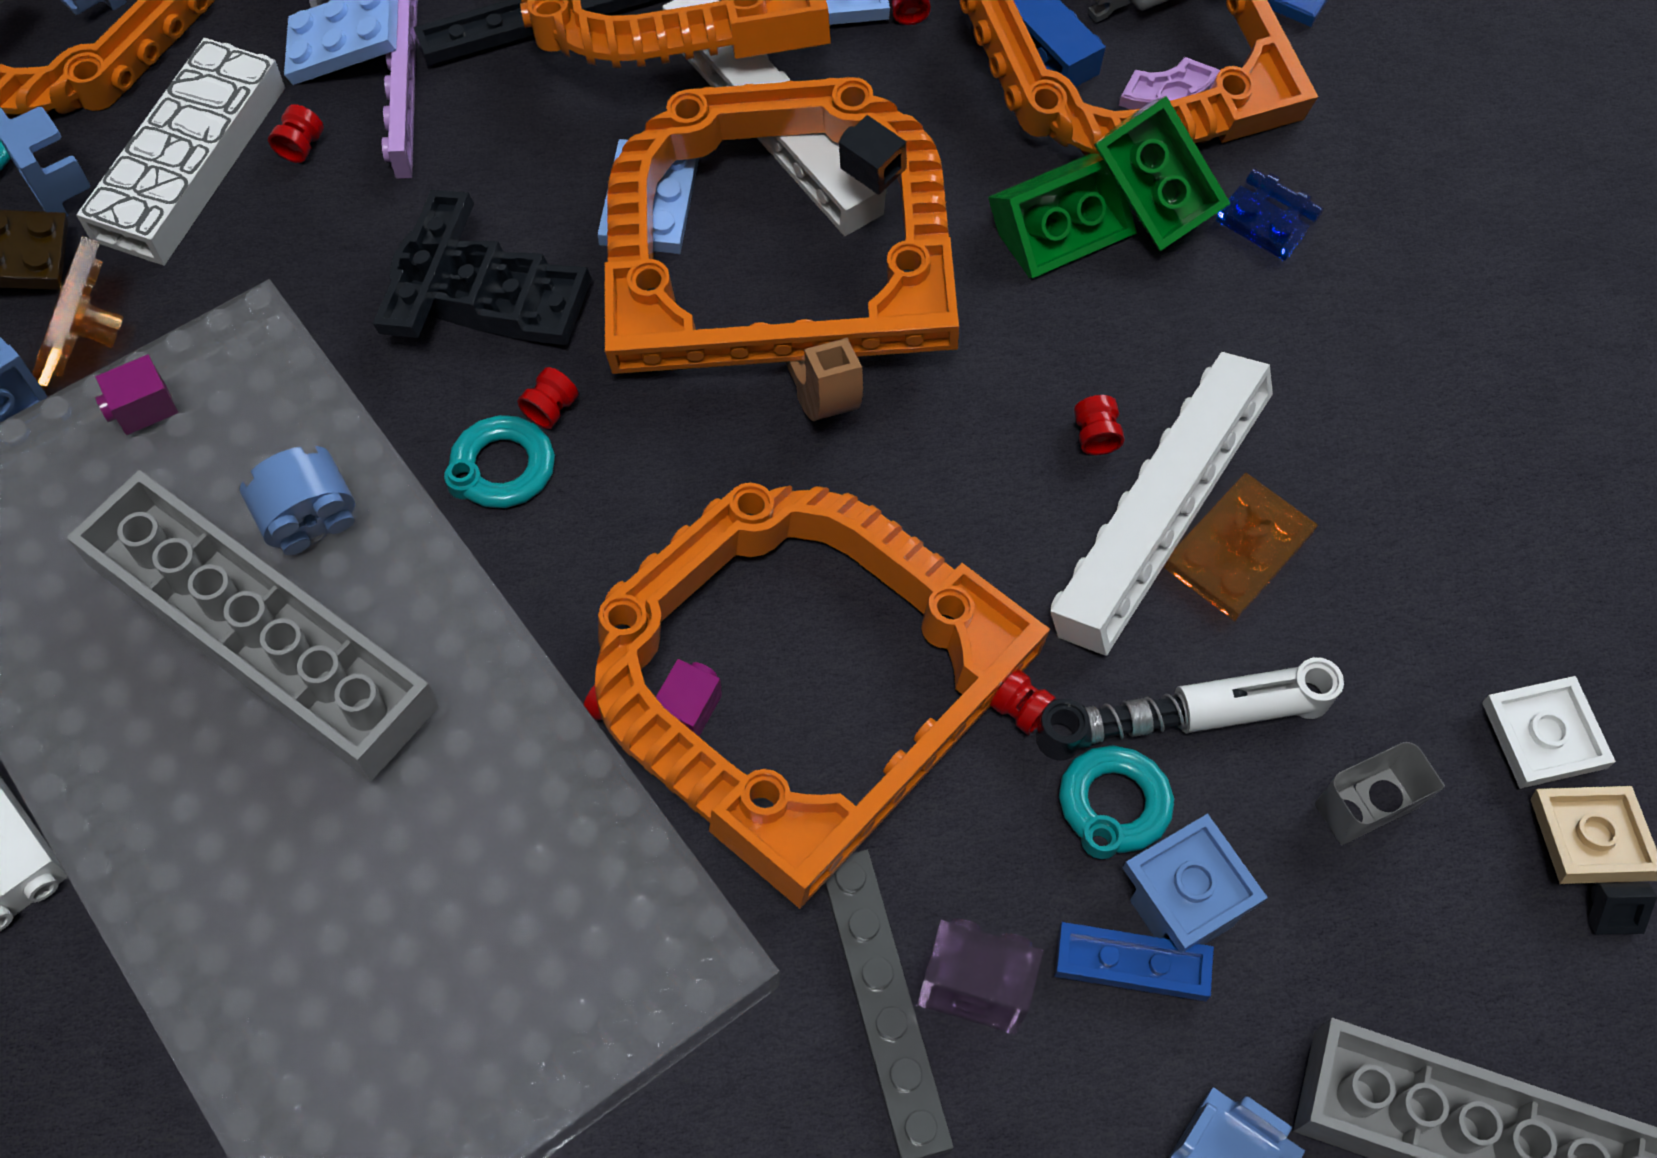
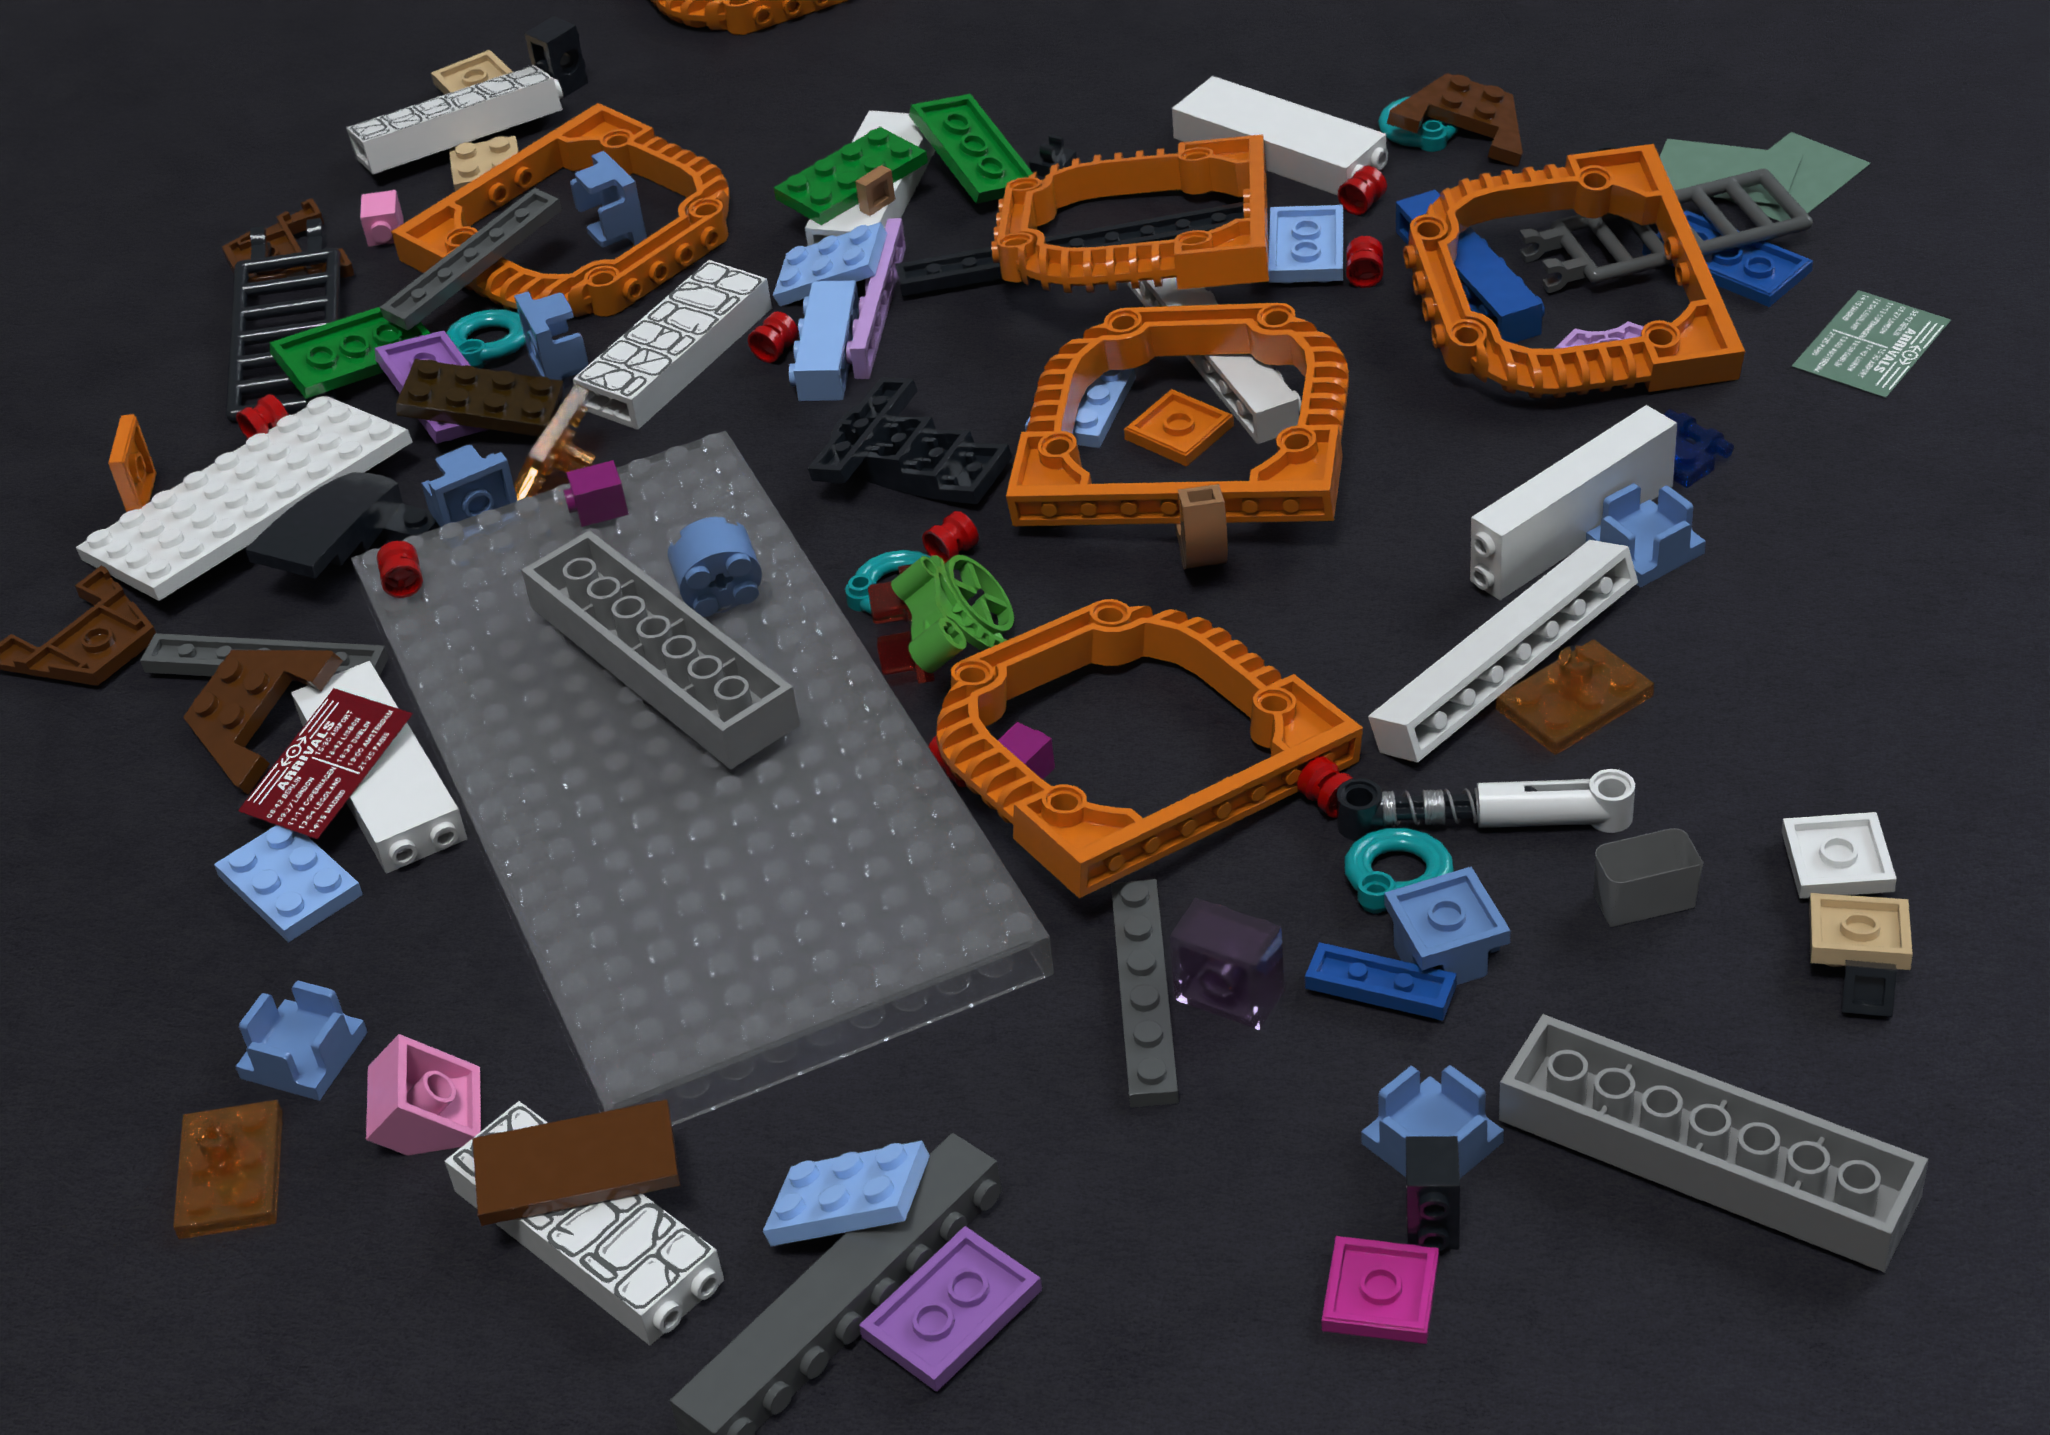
camera: 20 degrees right, 20 degrees down
black brick [839,115,907,195] -> none
green slope [988,153,1137,278] -> none
red wheel [1074,395,1125,455] -> none
green slope [1094,96,1231,251] -> none
none -> light blue brick [789,280,859,401]
none -> clear red panel [868,564,935,684]
none -> bright green piece [891,555,1014,673]
none -> orange tile [1124,389,1234,467]
none -> white brick [1470,405,1677,600]
none -> medium blue panel [1586,483,1706,587]
none -> sand green sticker [1792,290,1951,398]

